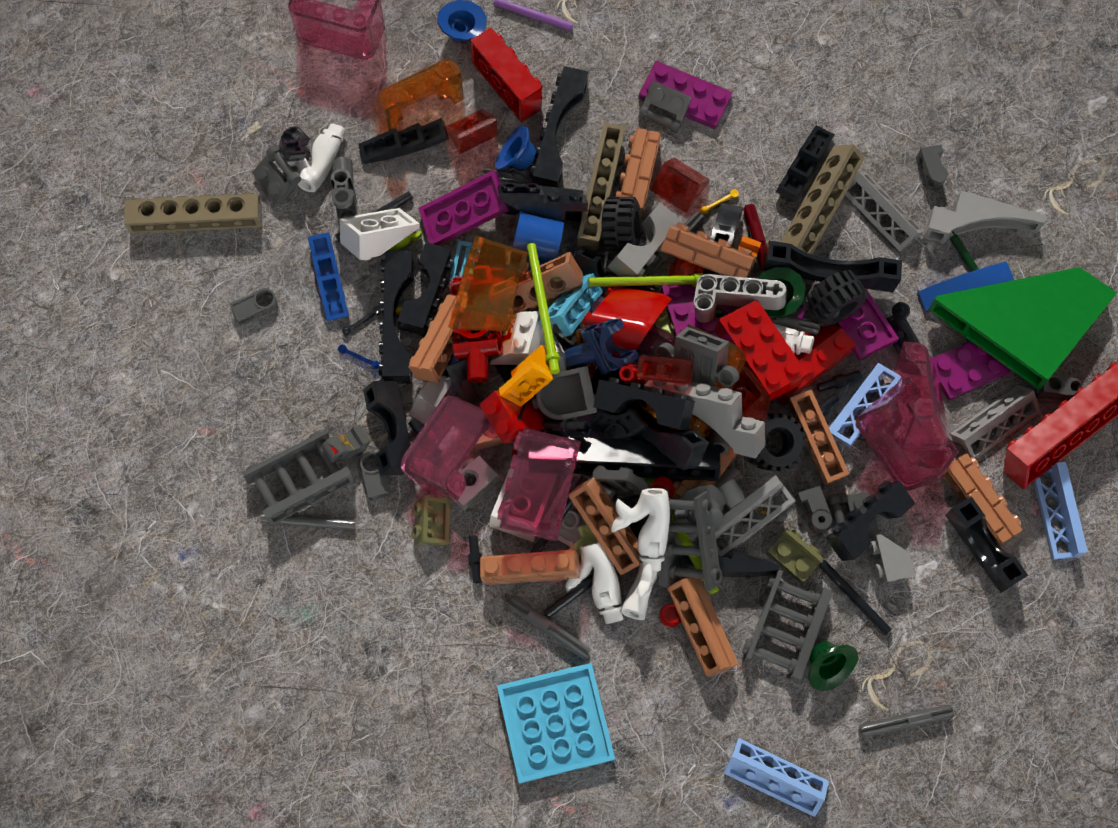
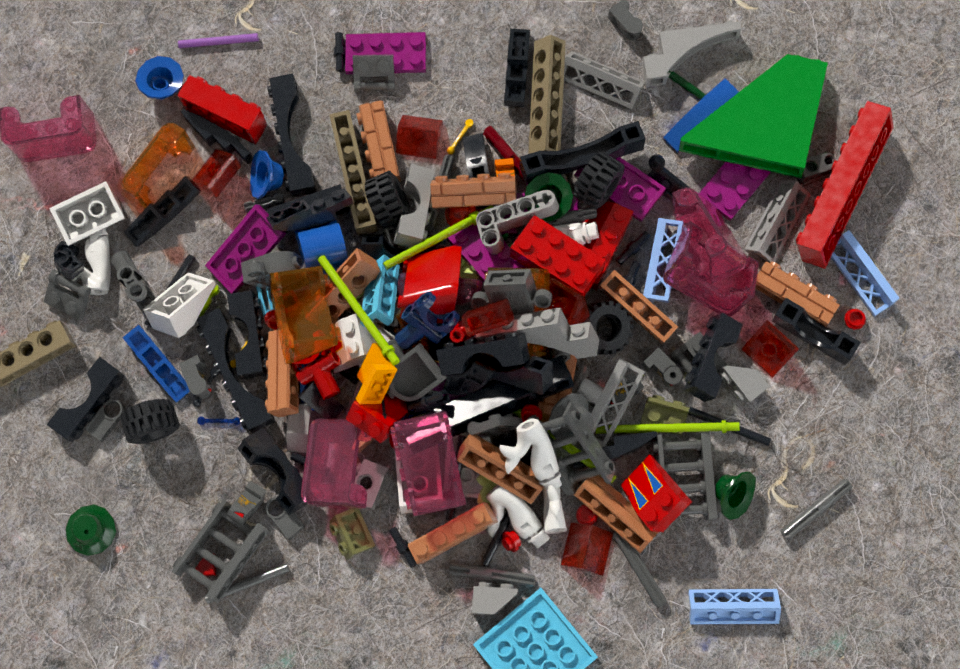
camera: 15 degrees left, 5 degrees up
none -> black arch [47,356,125,443]
none -> white slope [49,181,125,246]
none -> dark green hat [65,504,116,556]
none -> black tyre [120,399,180,444]
none -> dark grey leg [179,355,212,399]
none -> black slope [180,109,253,164]
none -> red tile [195,553,217,577]
none -> dark grey piece [241,251,304,290]
none -> black bar [333,32,345,72]
none -> light grey slope [472,582,518,615]
none -> red plate [502,531,521,552]
none -> clear red slope [561,522,613,576]
none -> lime bar [596,420,740,434]
none -> dark grey axle [613,531,667,608]
none -> red slope [621,454,692,532]
none -> clear red slope [741,320,799,378]
none -> red plate [844,309,866,330]

